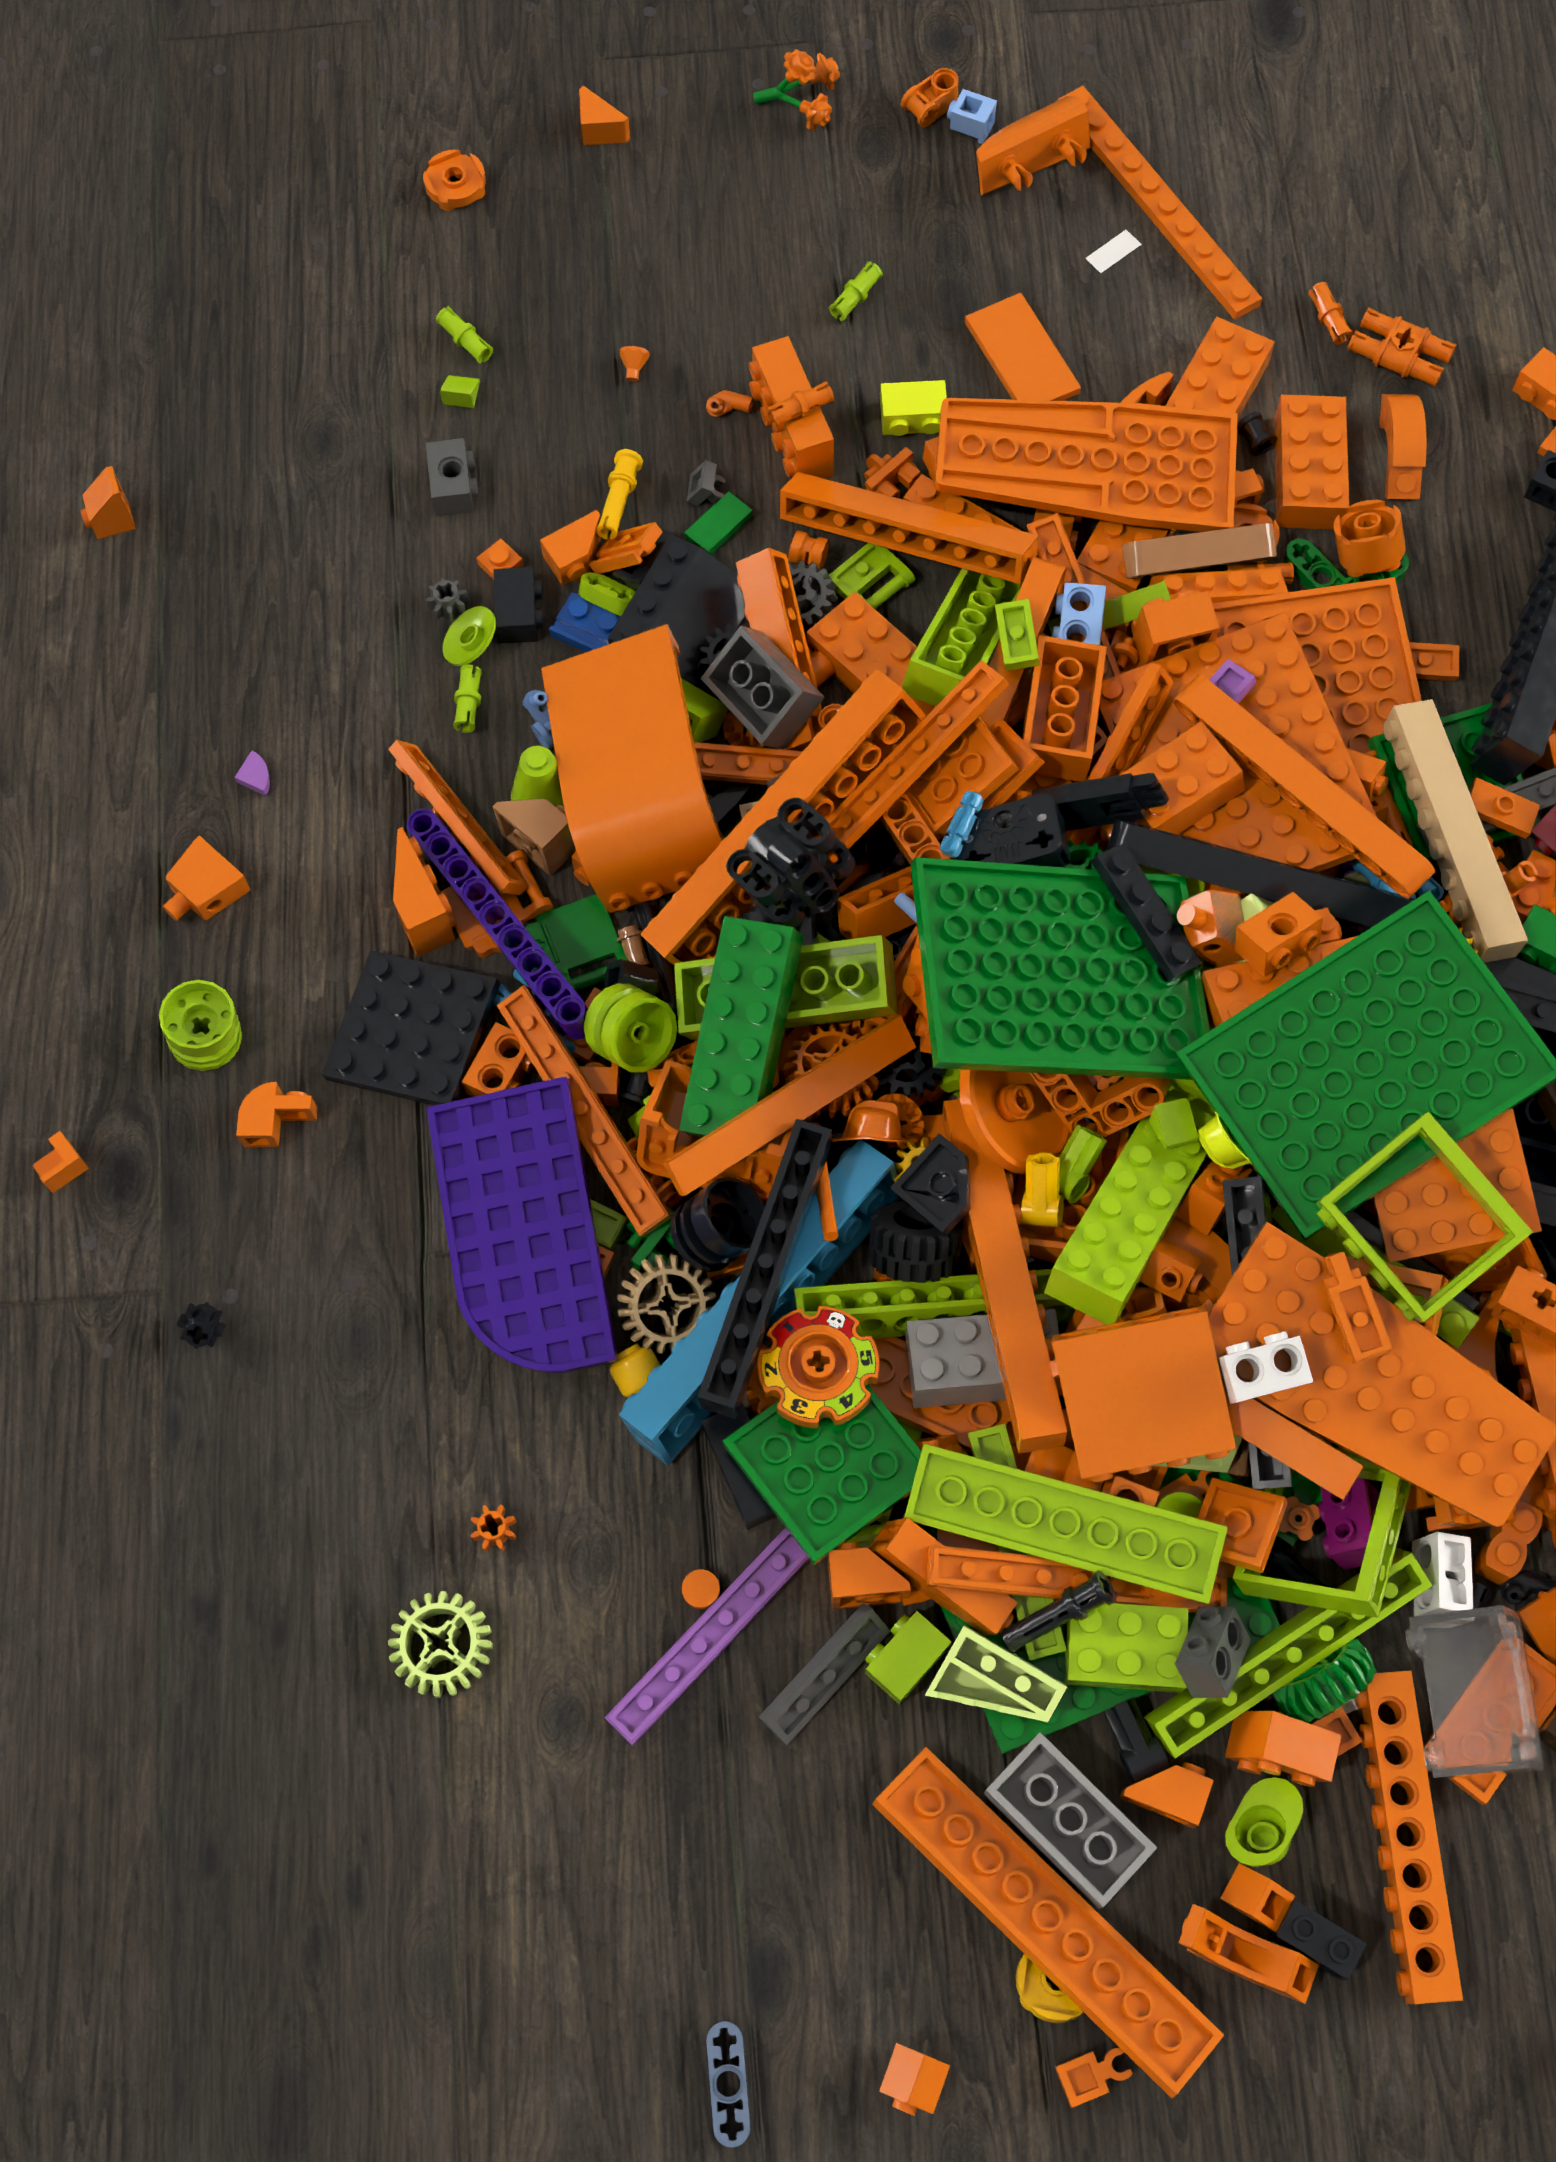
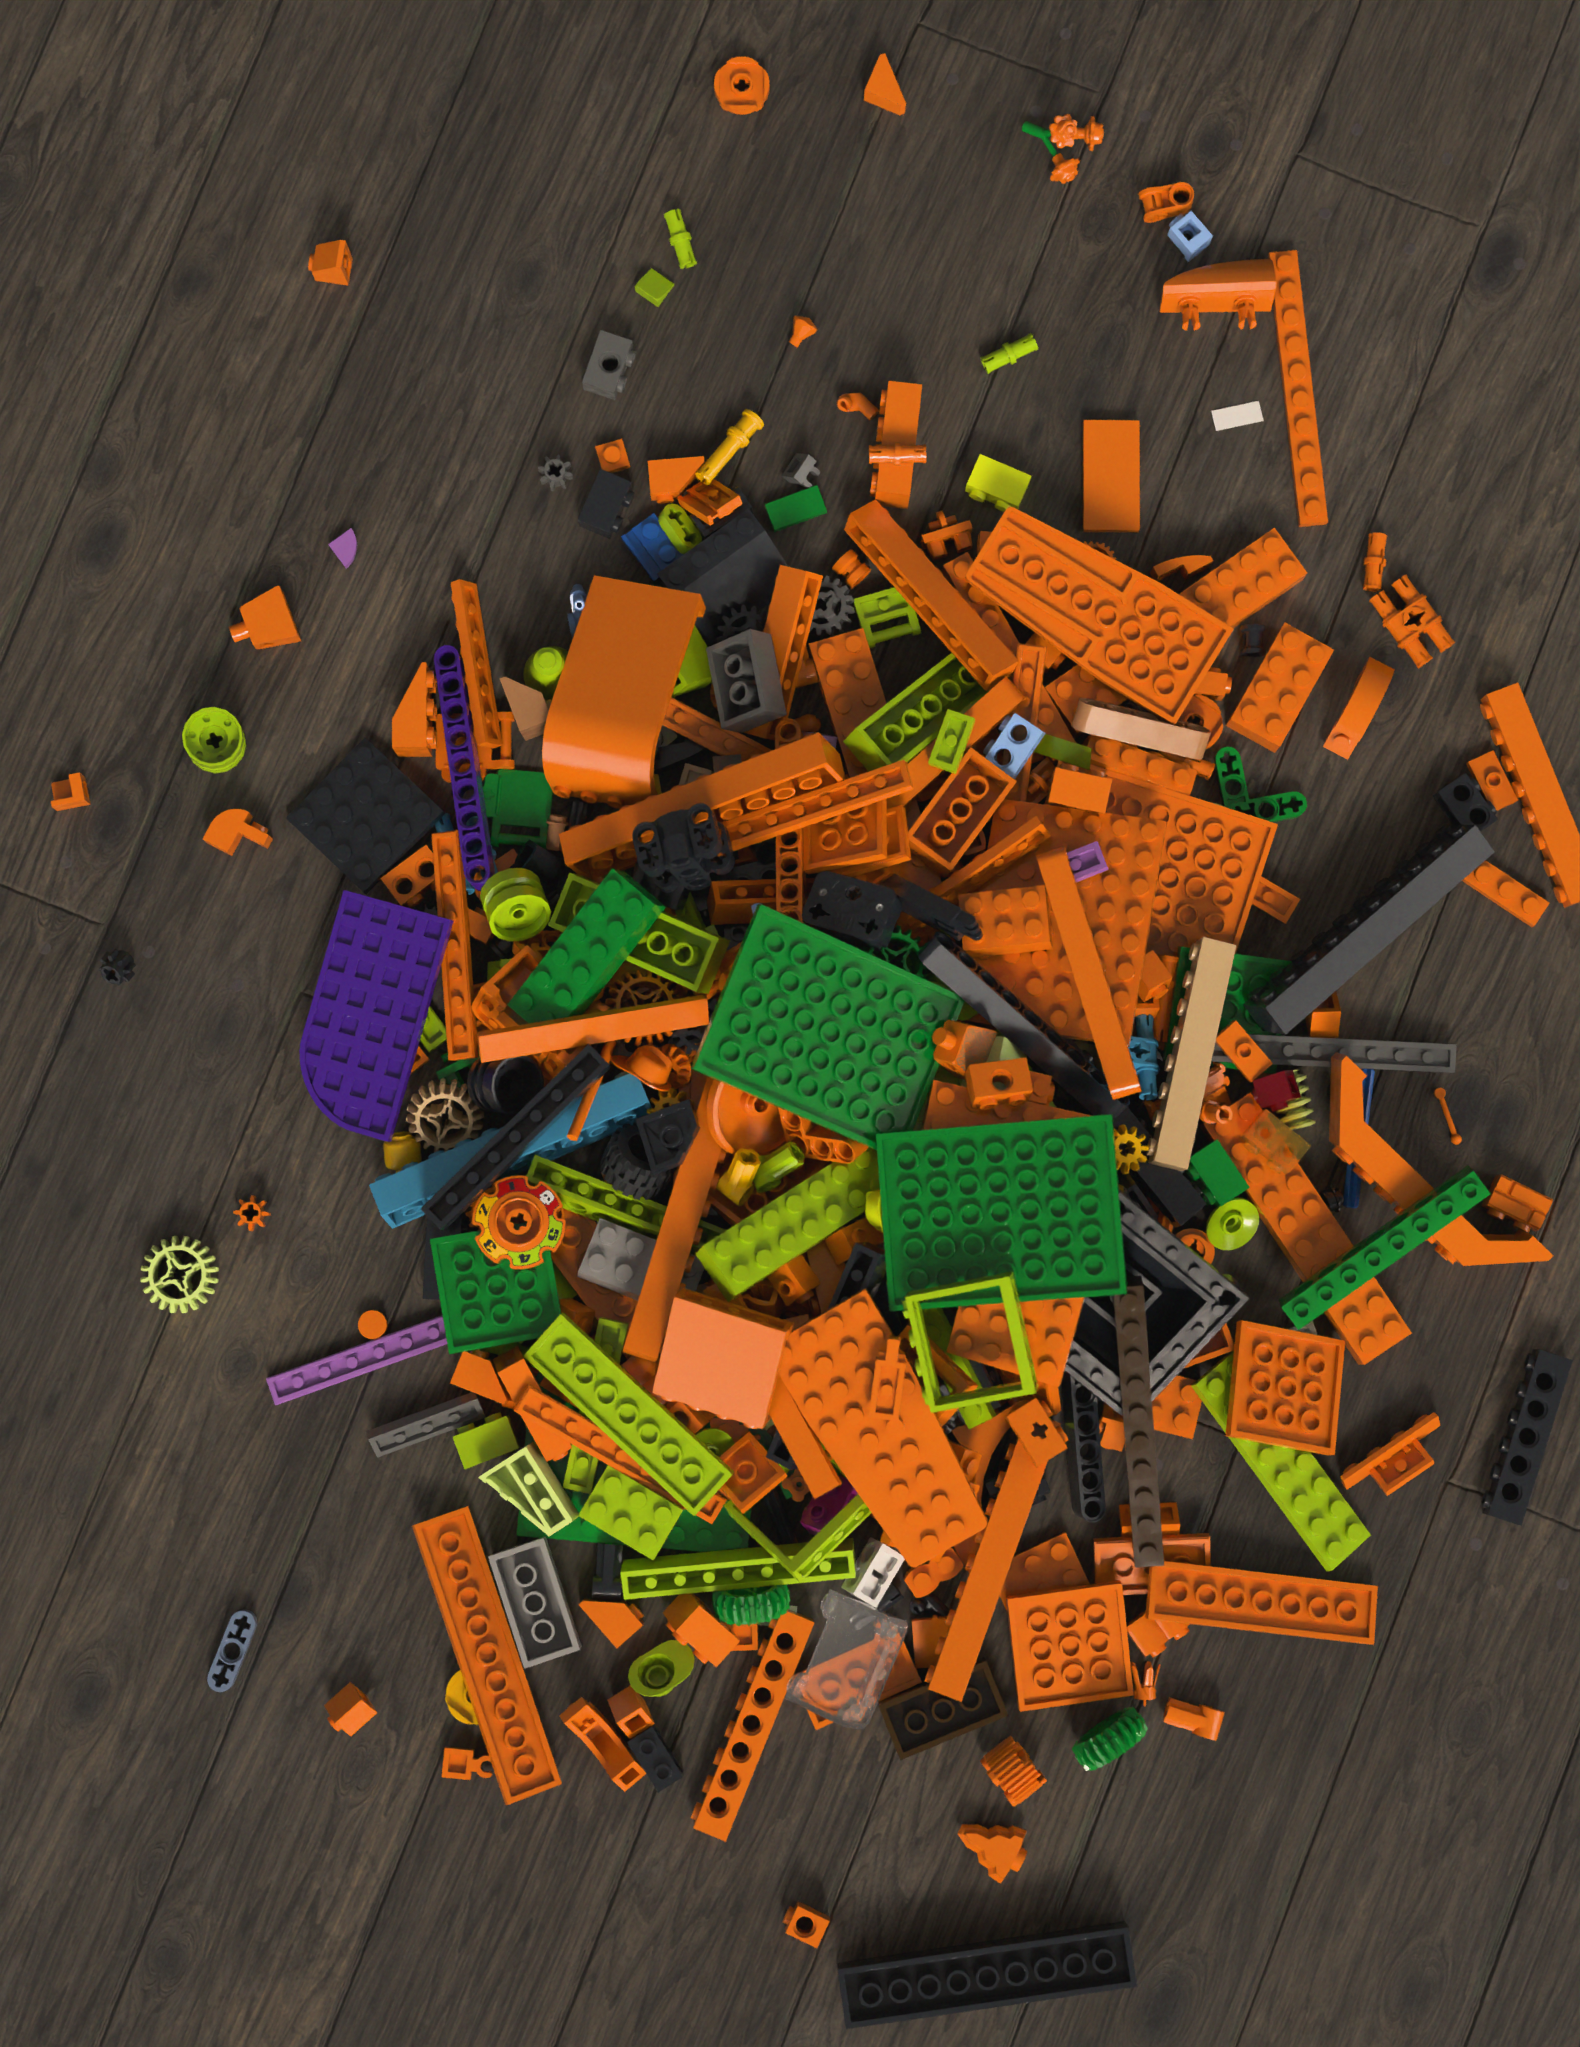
camera: 20 degrees right, 15 degrees up
lime dish [443,606,496,666] -> none
lime pin [453,664,482,733] -> none
dark azure axle [940,791,984,858] -> none
black pin [1001,1570,1116,1652] -> none
black plate [1091,843,1202,983] -> none
lime slope [1149,1097,1199,1150] -> none
dark grey brick [1175,1606,1251,1698] -> none
white brick [1217,1331,1314,1404] -> none
orange brick [1333,500,1406,577] -> none

